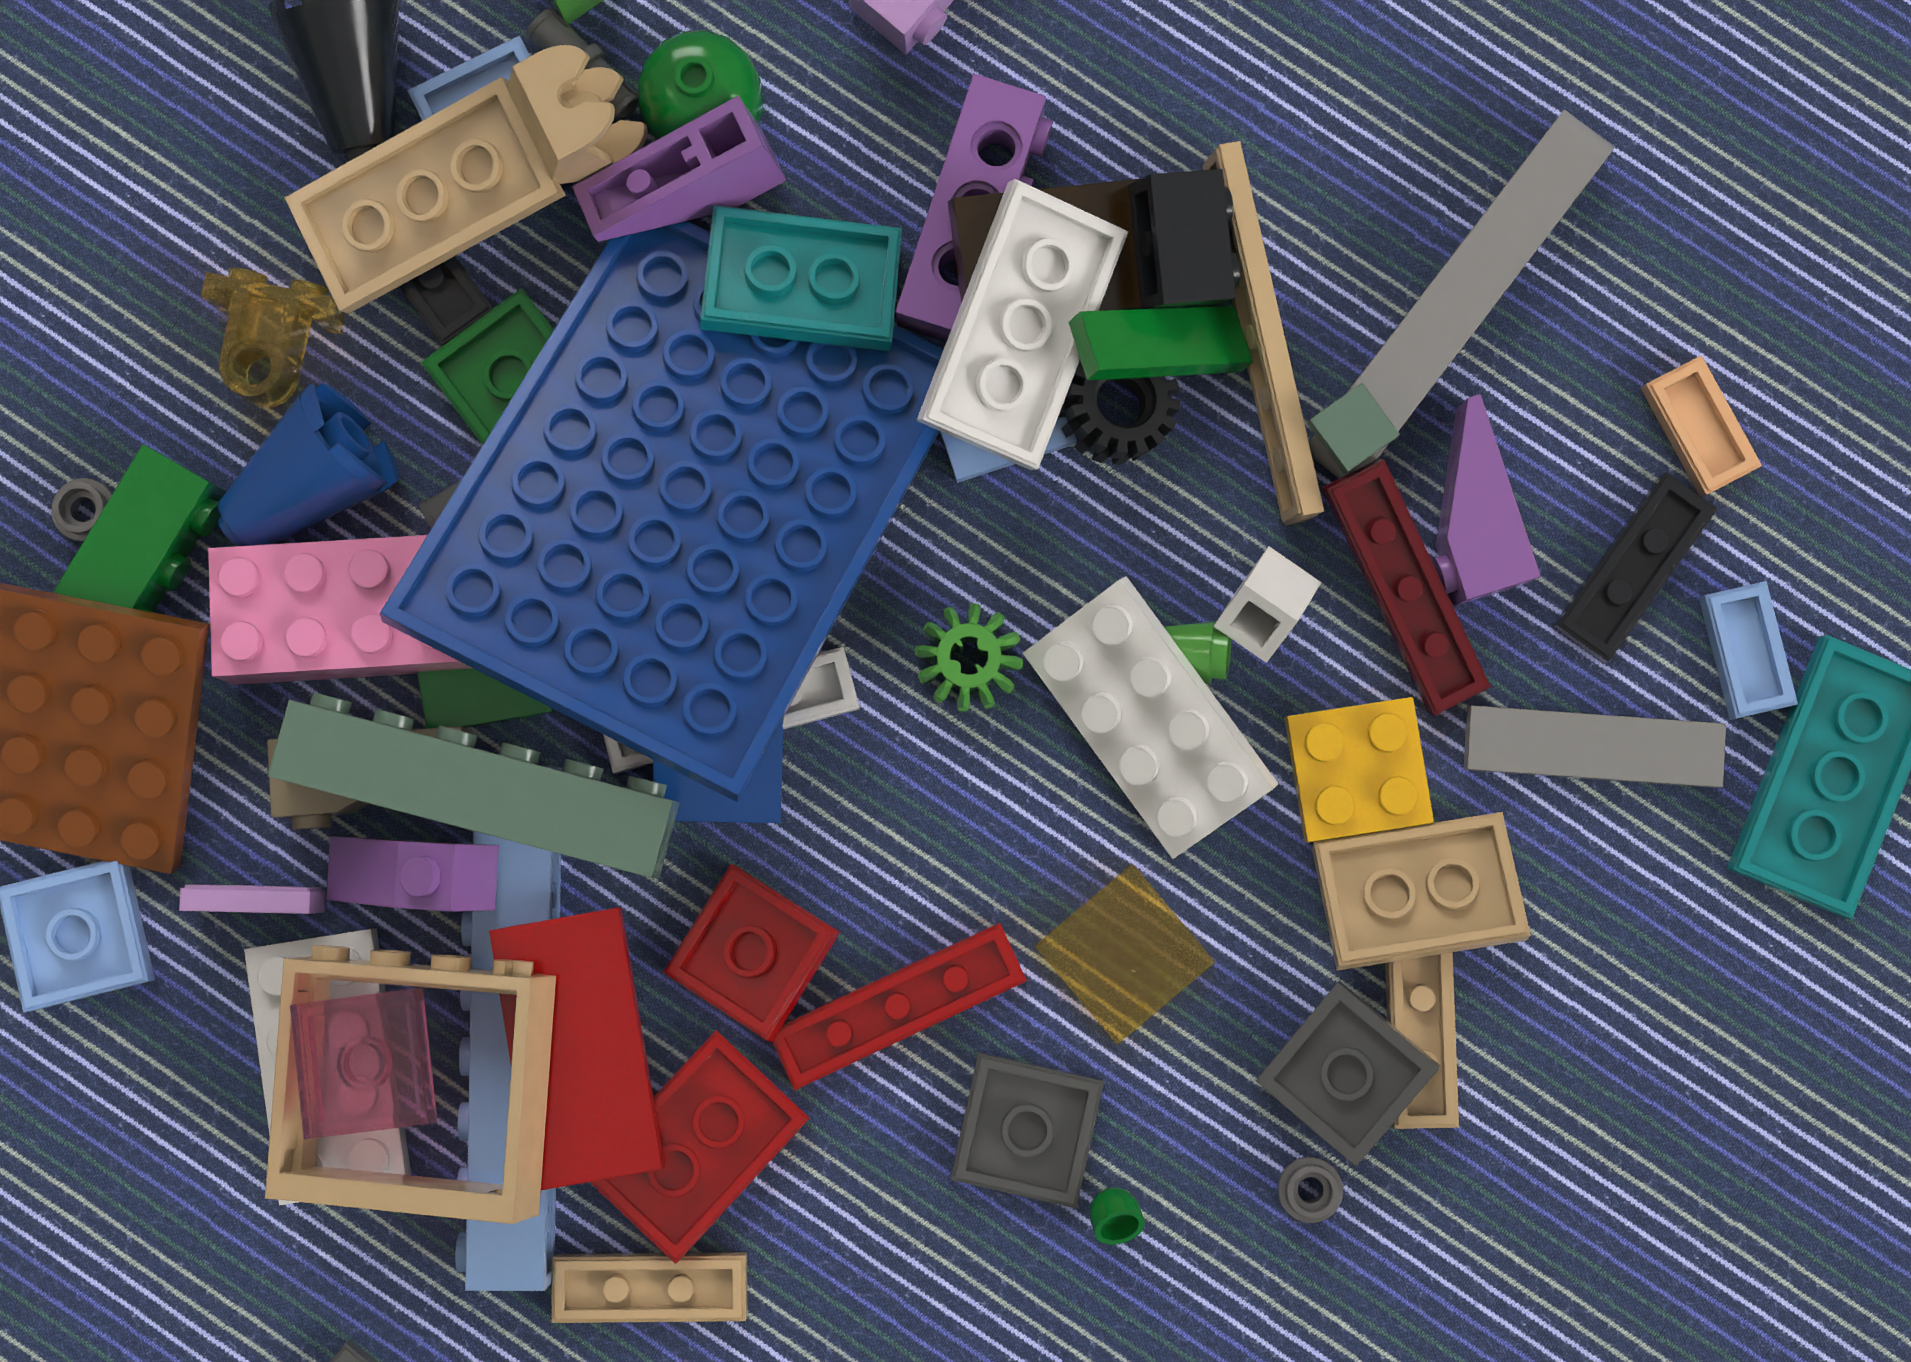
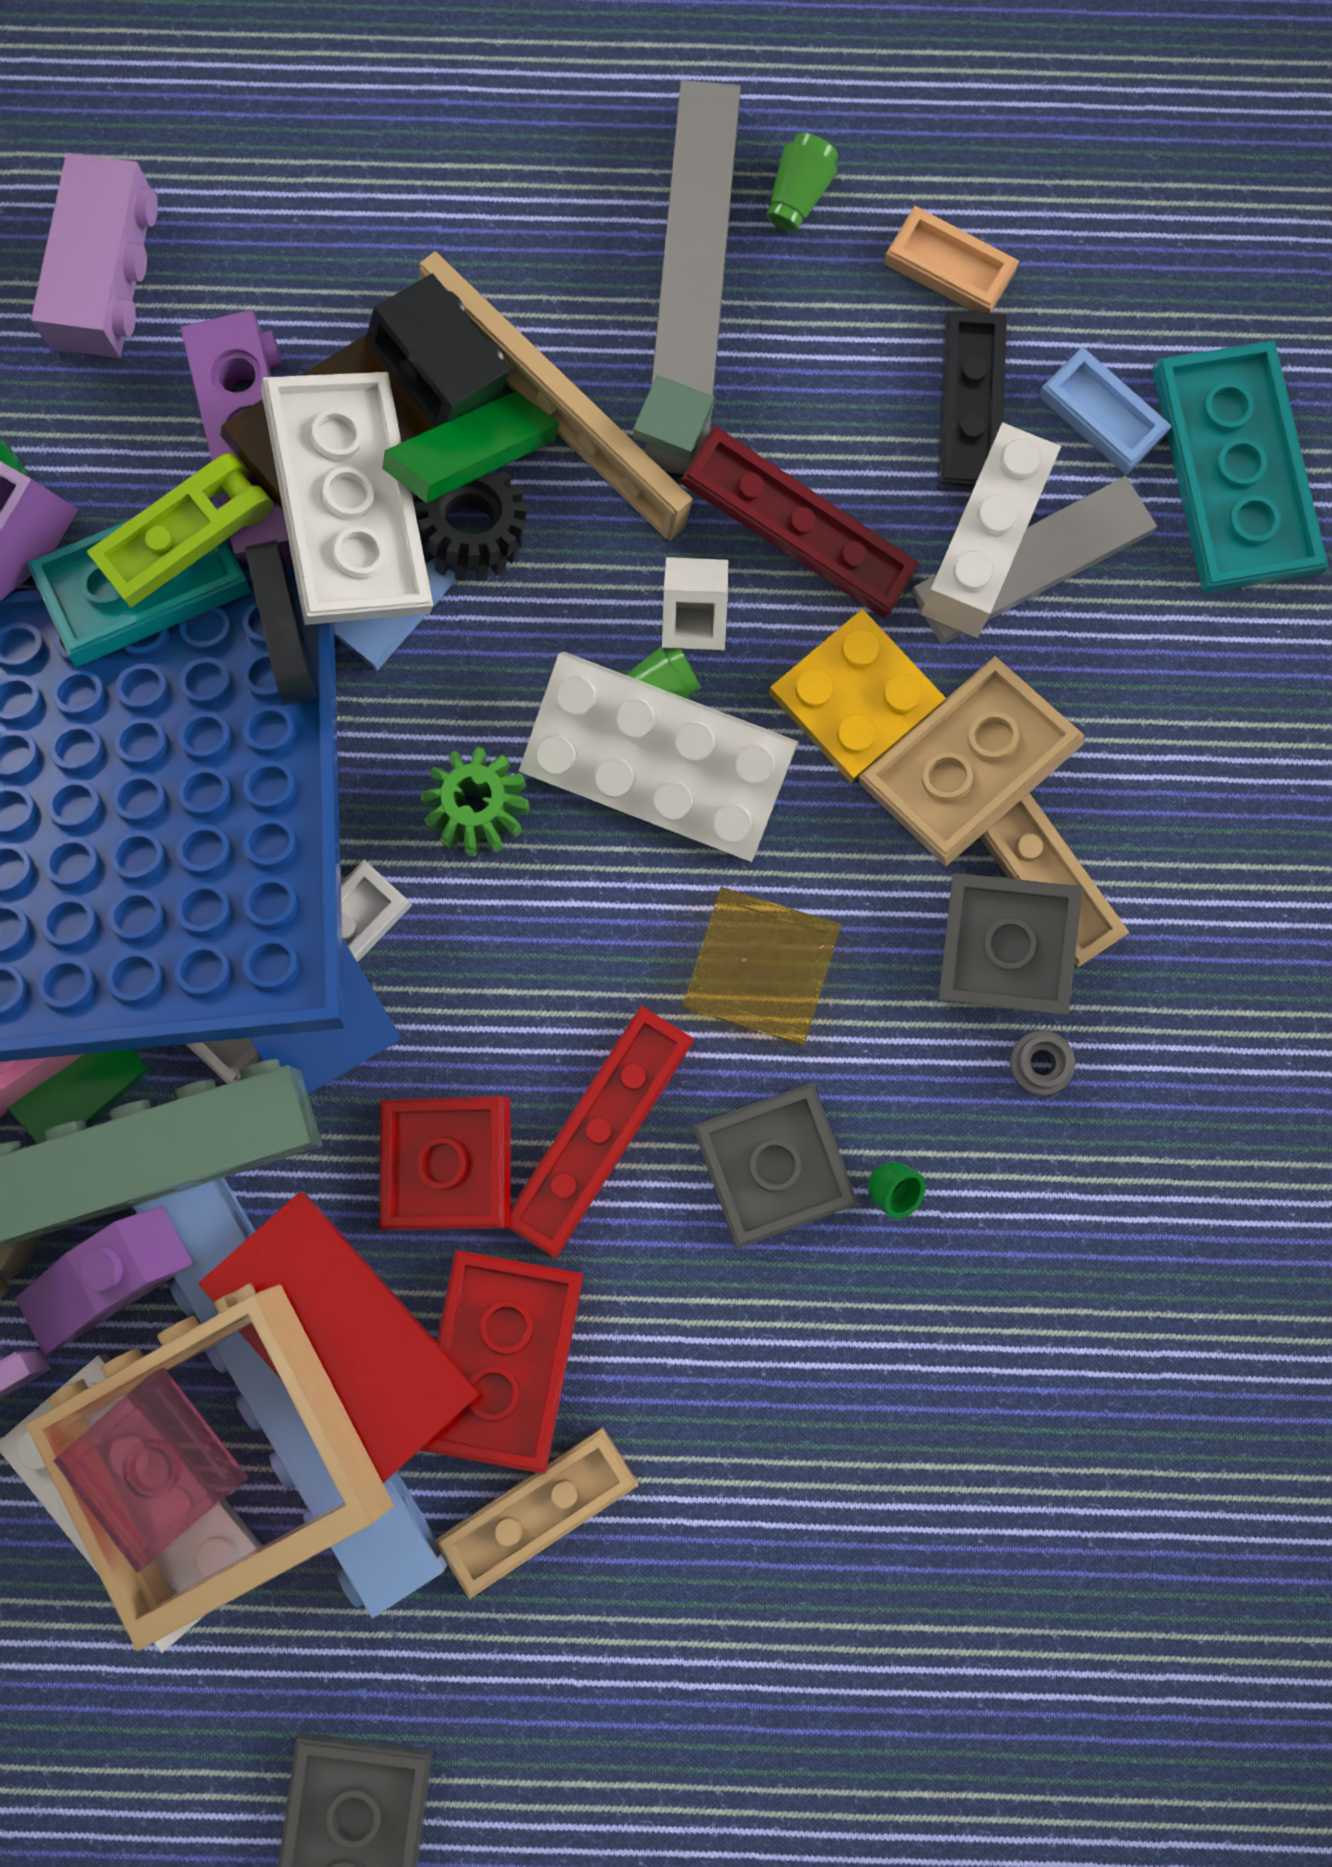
camera: 35 degrees left, 5 degrees down
medium lavender slope [1432,394,1541,606] -> none
none -> lime plate [86,453,274,608]
none -> black beam [245,539,317,706]
none -> bright green cone [766,133,838,233]
none -> white brick [920,422,1061,638]

